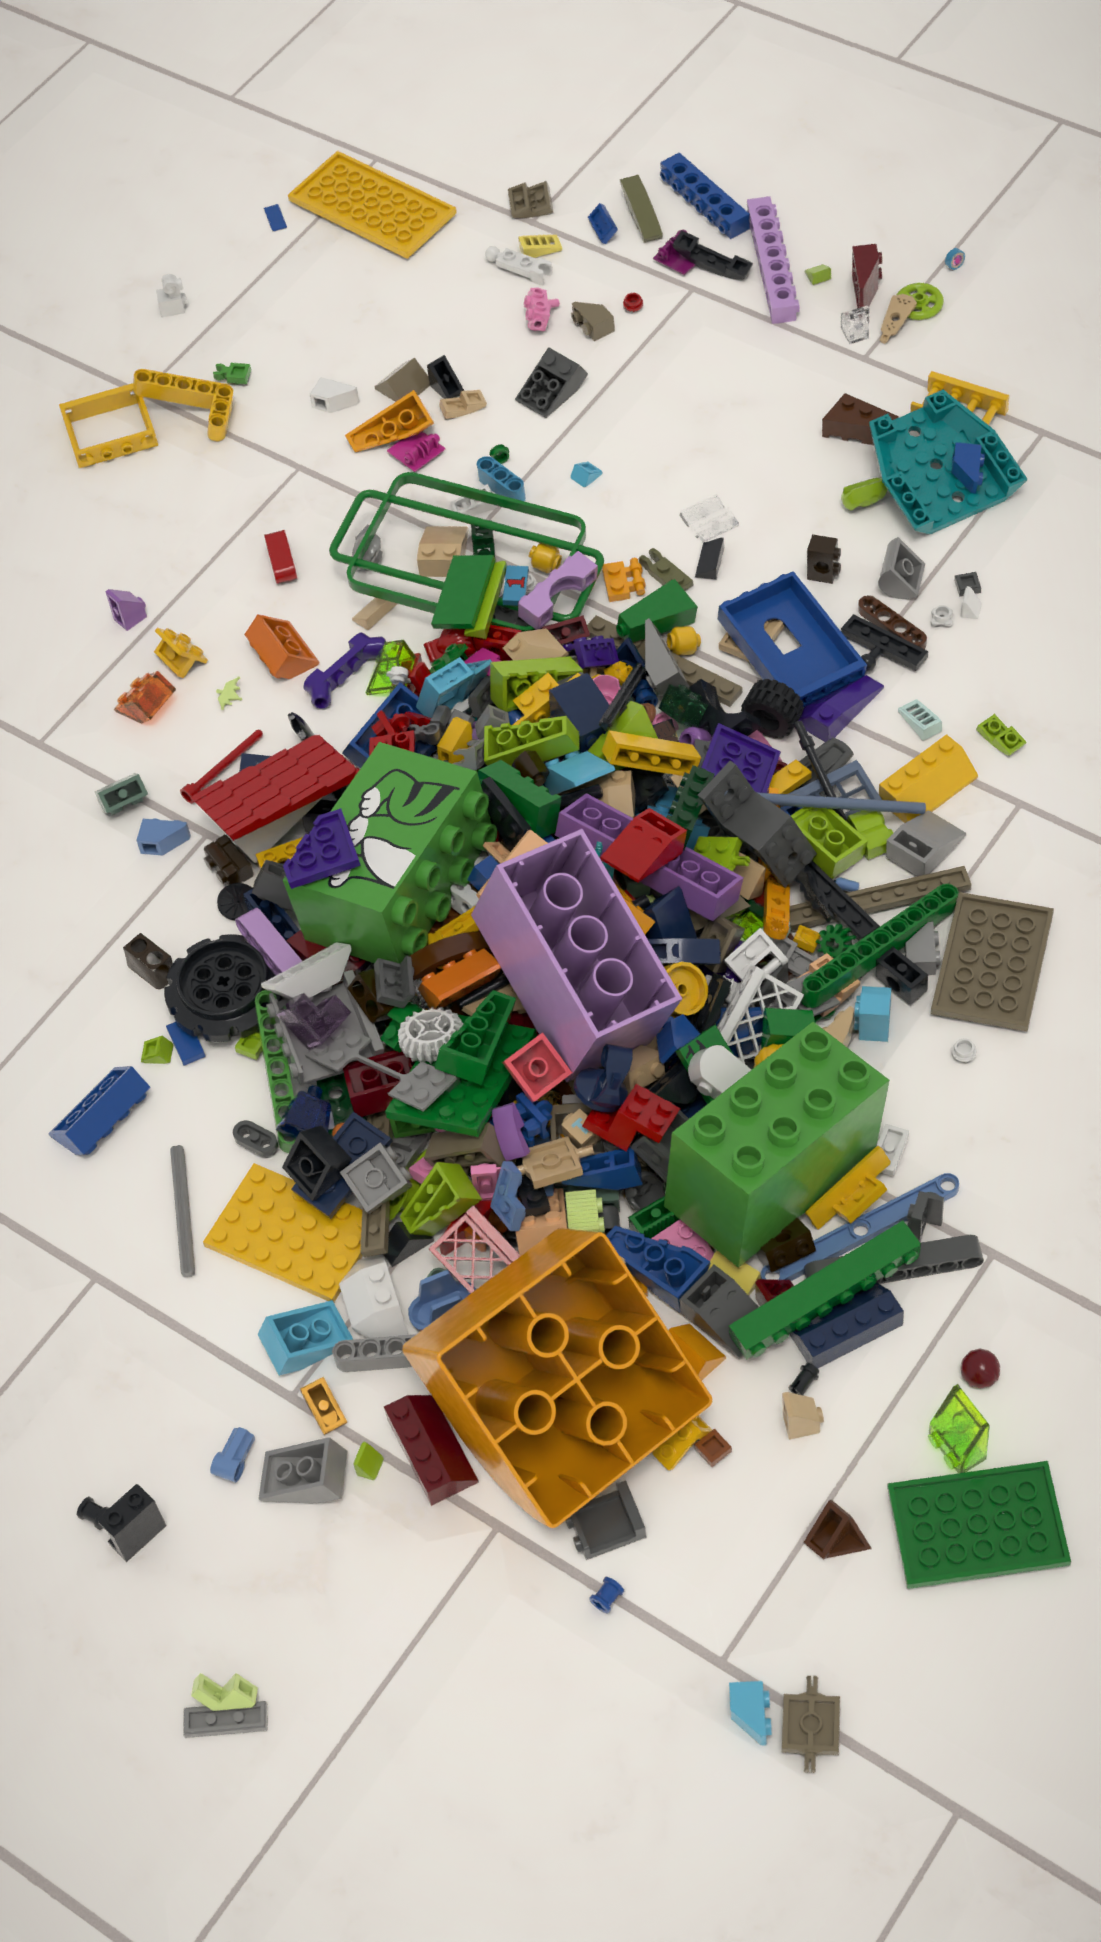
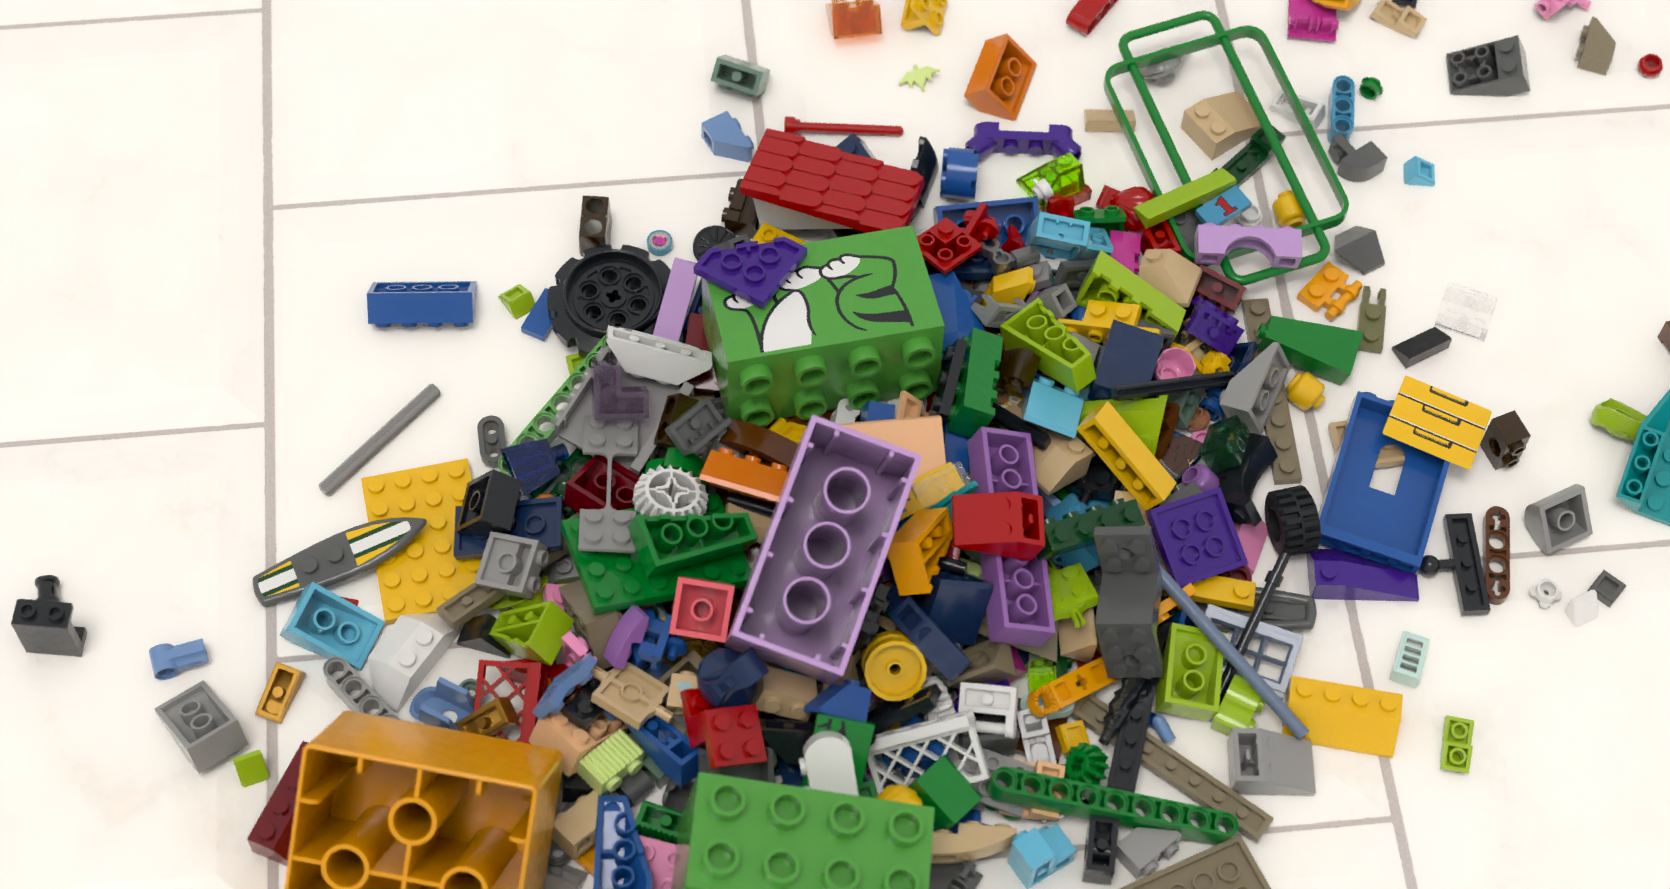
camera: 40 degrees right, 5 degrees up
green tile [431,555,496,629] -> none
none -> dark grey piece [253,517,427,607]
none -> pearl gold slope [455,697,519,737]
none -> tile [647,230,673,256]
none -> blue brick [940,147,979,200]
none -> dark grey brick [1328,133,1388,182]
none -> dark grey slope [1334,226,1385,276]
none -> yellow sticker [1382,376,1492,470]

